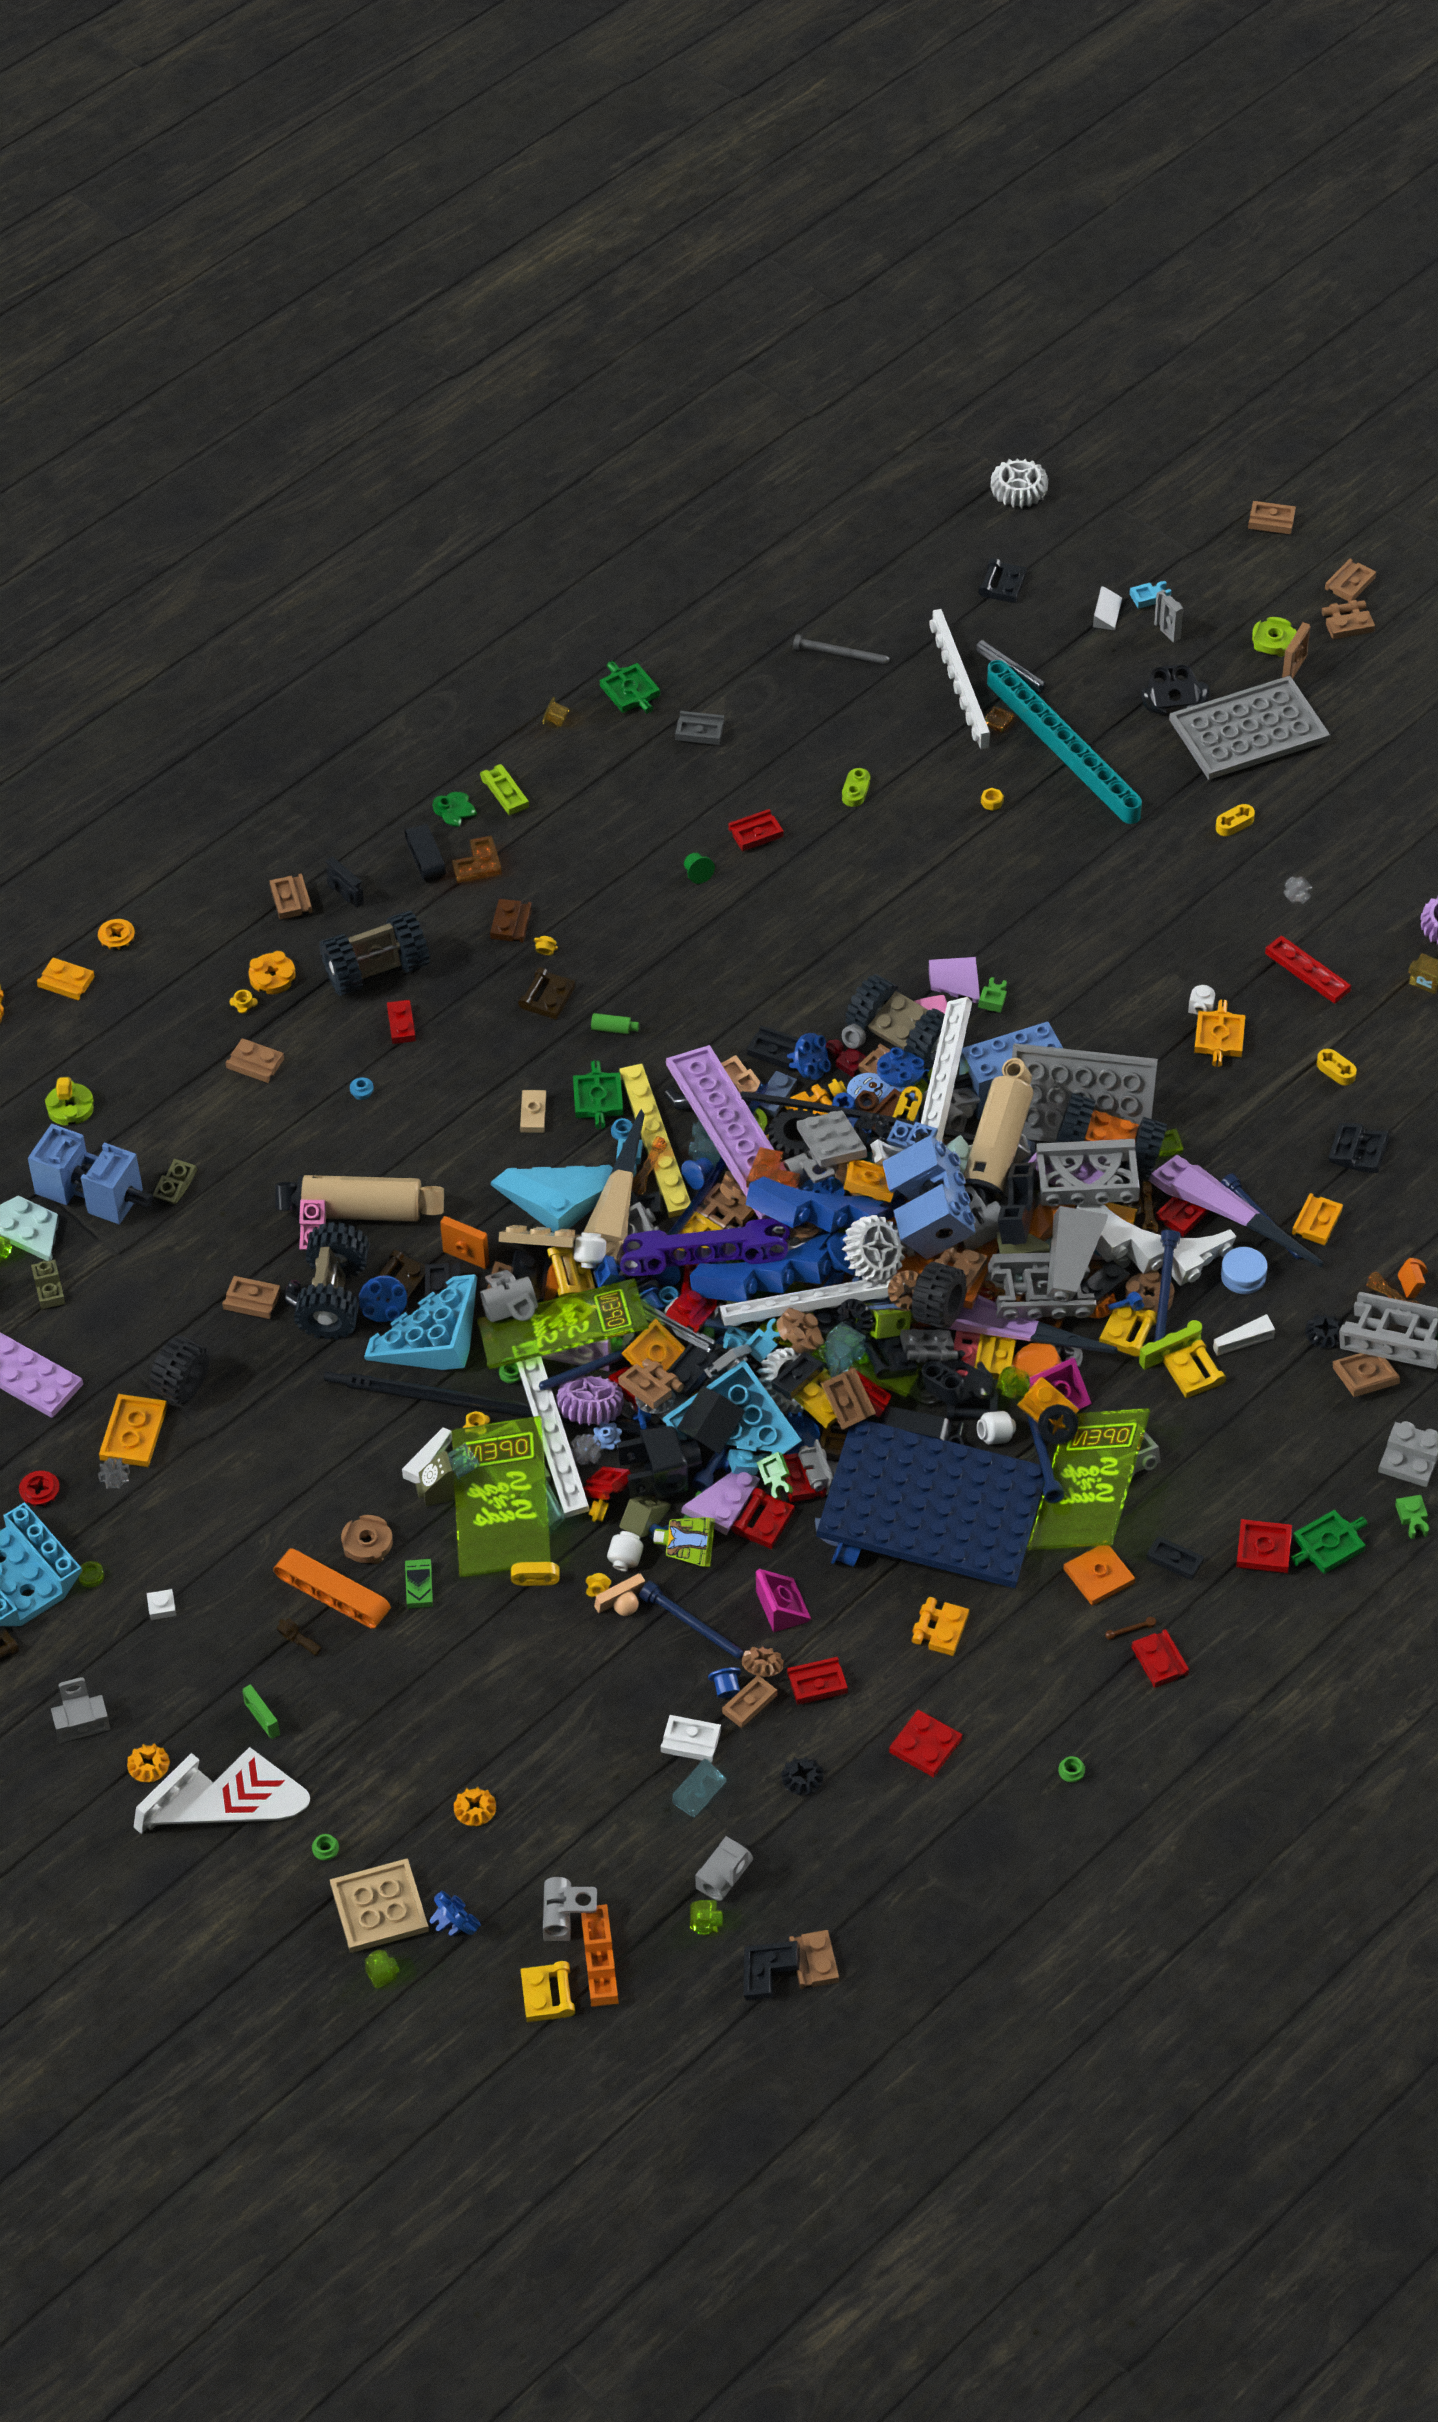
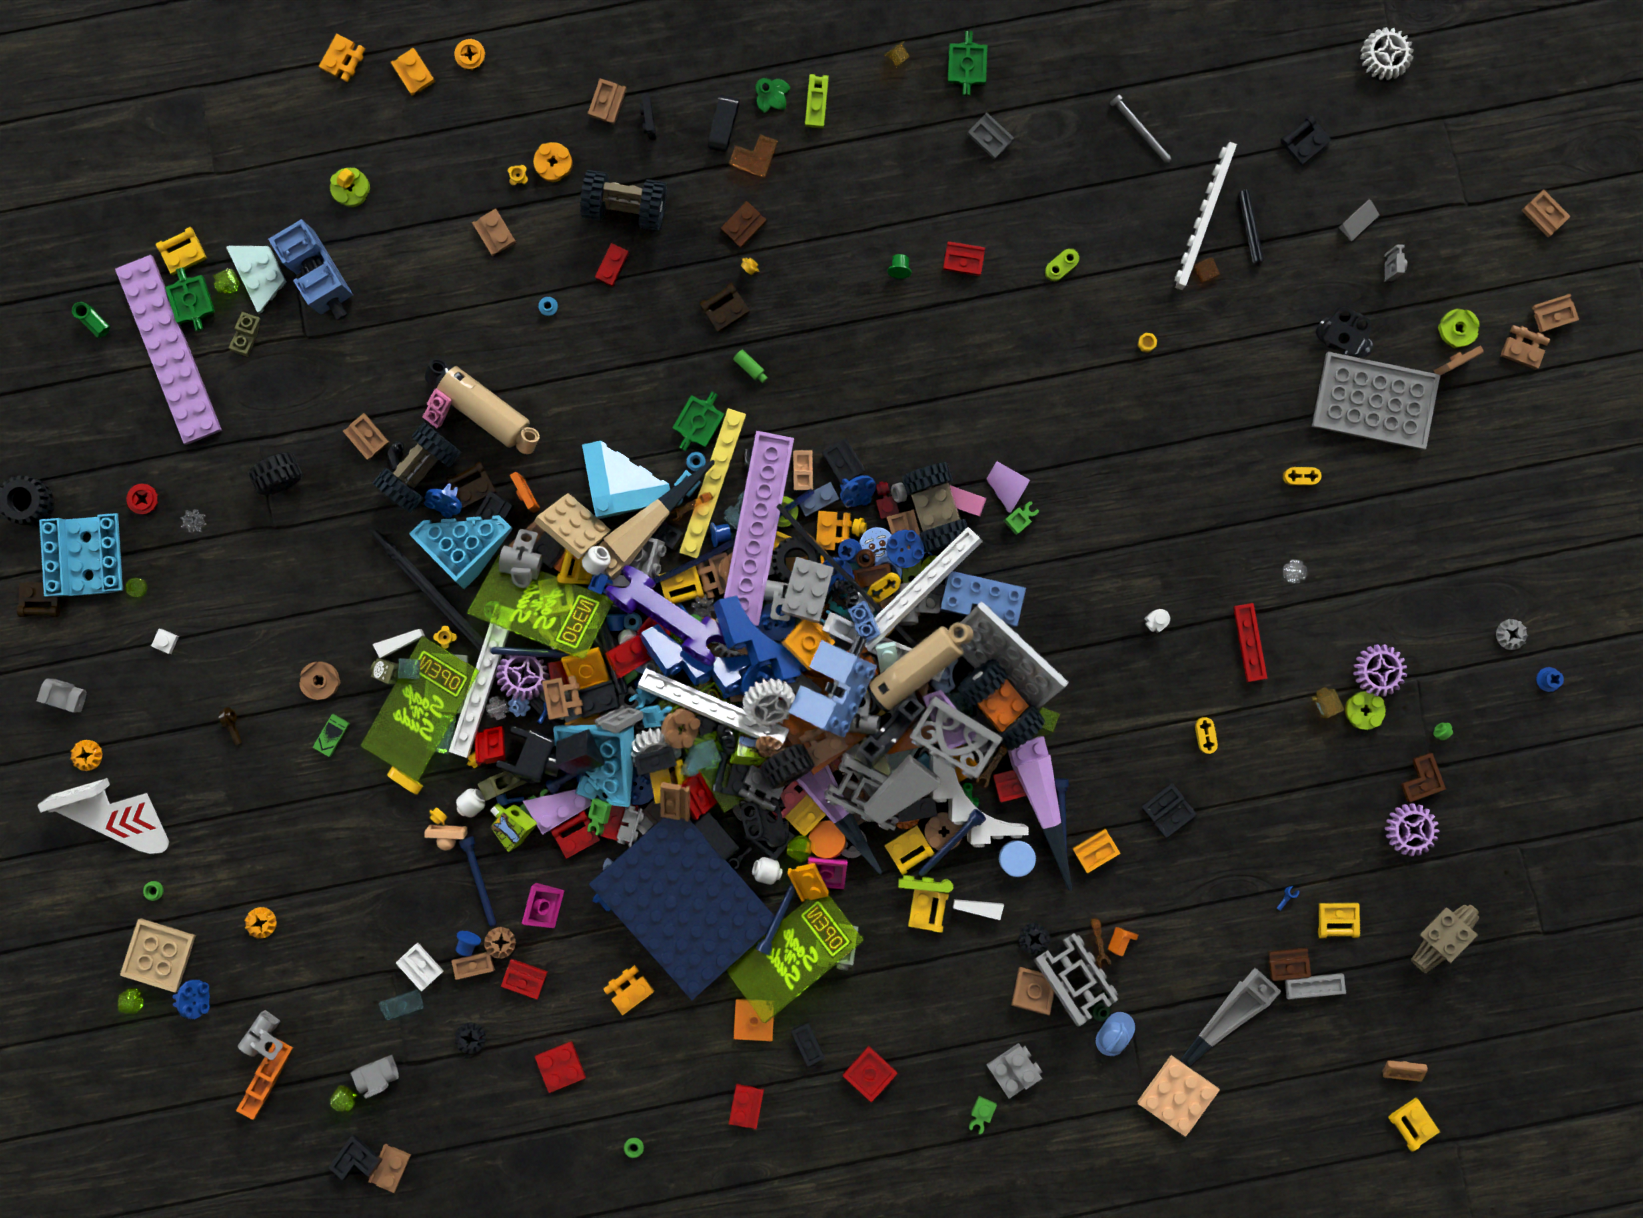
camera: 30 degrees right, 35 degrees up
light orange plate [99,1394,168,1467] -> none
olive slope [153,1159,198,1204] -> none
bright green tile [242,1684,280,1739] -> none
orange beam [273,1548,391,1629] -> none
tan plate [520,1090,546,1133] -> none
yellow plate [521,1961,575,2022] -> none
clear orange plate [746,1147,800,1188] -> none
teal beam [987,660,1142,824] -> none
black gear [1038,1404,1078,1444] -> none
reddish brown hinge [1105,1617,1156,1640] -> none
blue hand [1108,1292,1144,1311] -> none
medium azure plate [1130,581,1171,609] -> none
light orange plate [1194,1000,1245,1067] -> none
green plate [1291,1510,1367,1574] -> none

